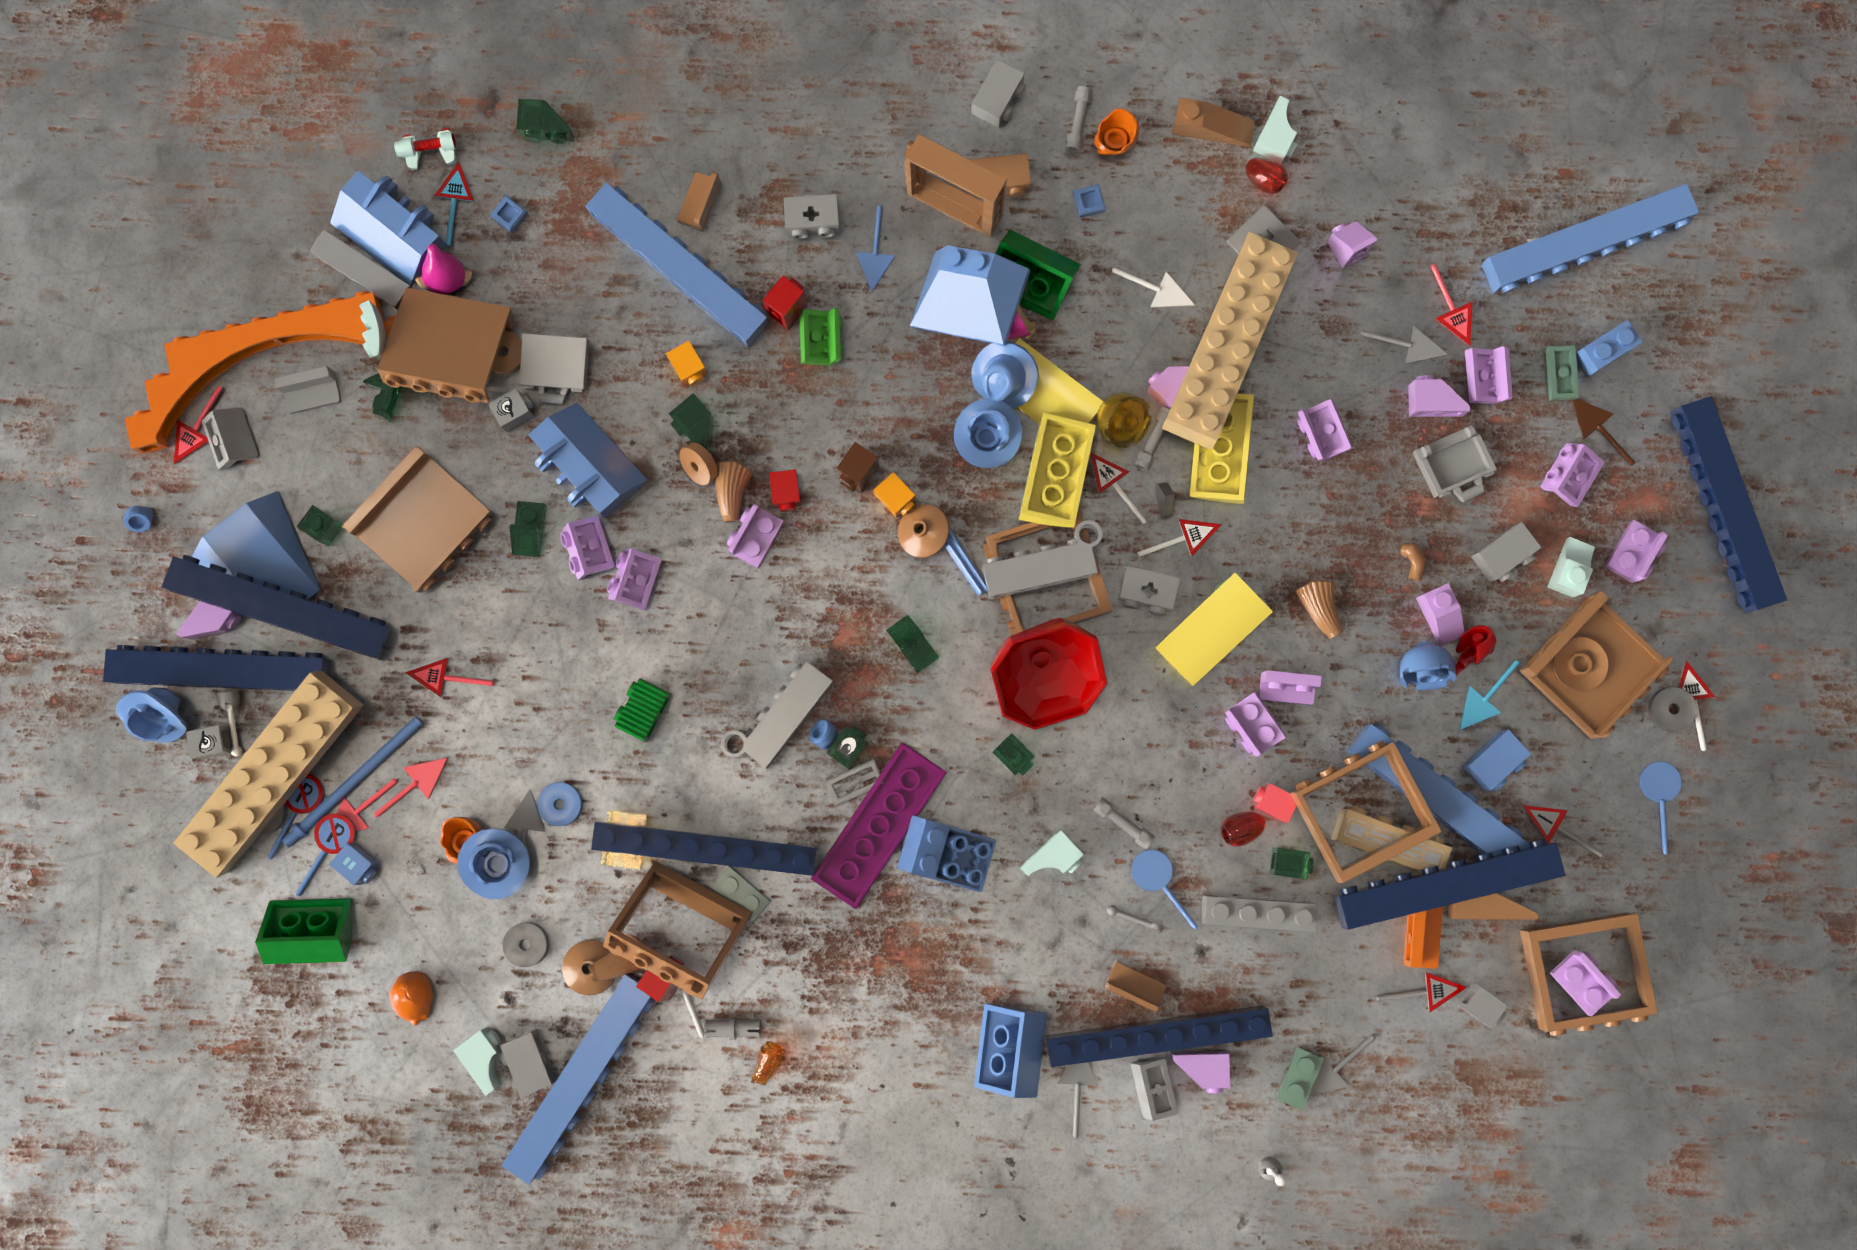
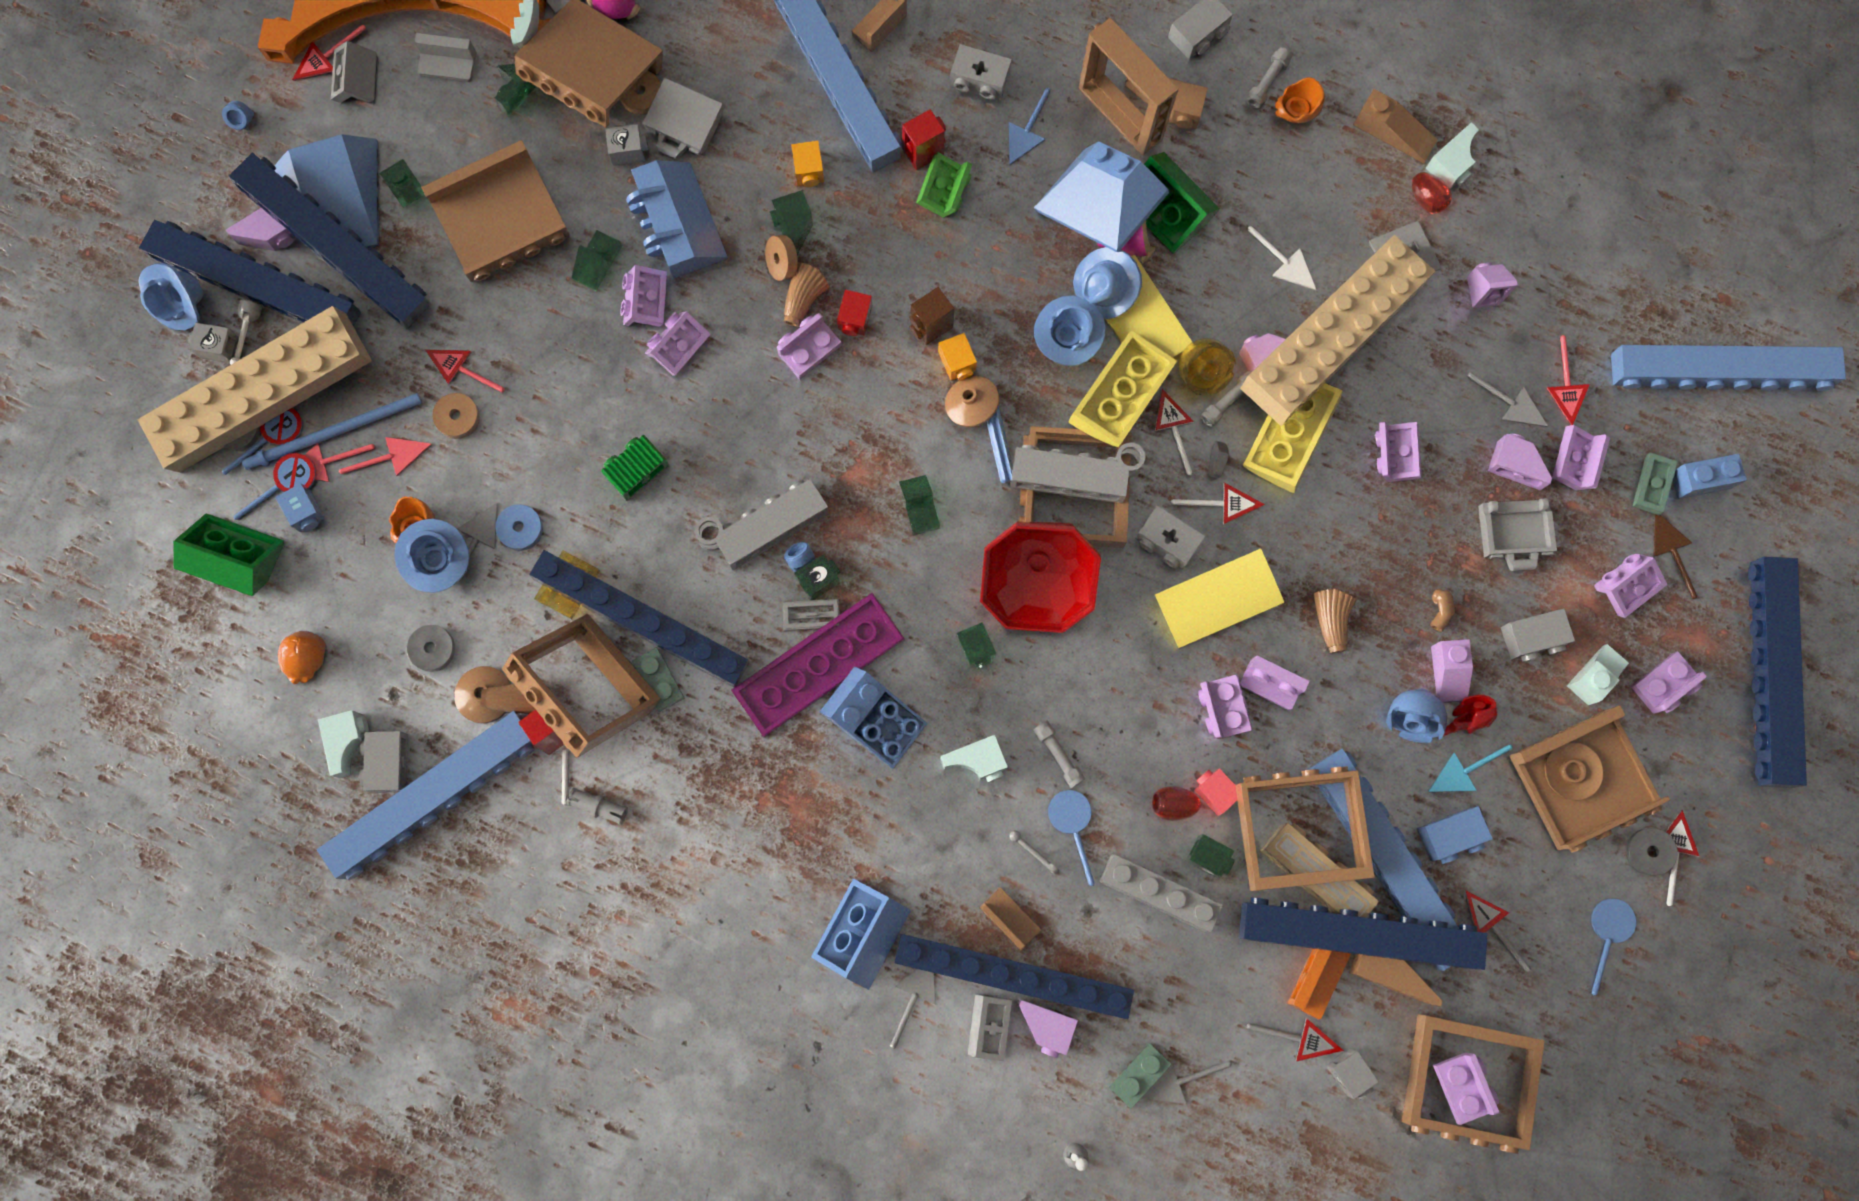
camera: 15 degrees right, 5 degrees down
clear orange cone [751,1041,786,1085] -> none
medium blue tile [1073,184,1106,218] -> none
none -> medium nougat piece [432,393,480,439]

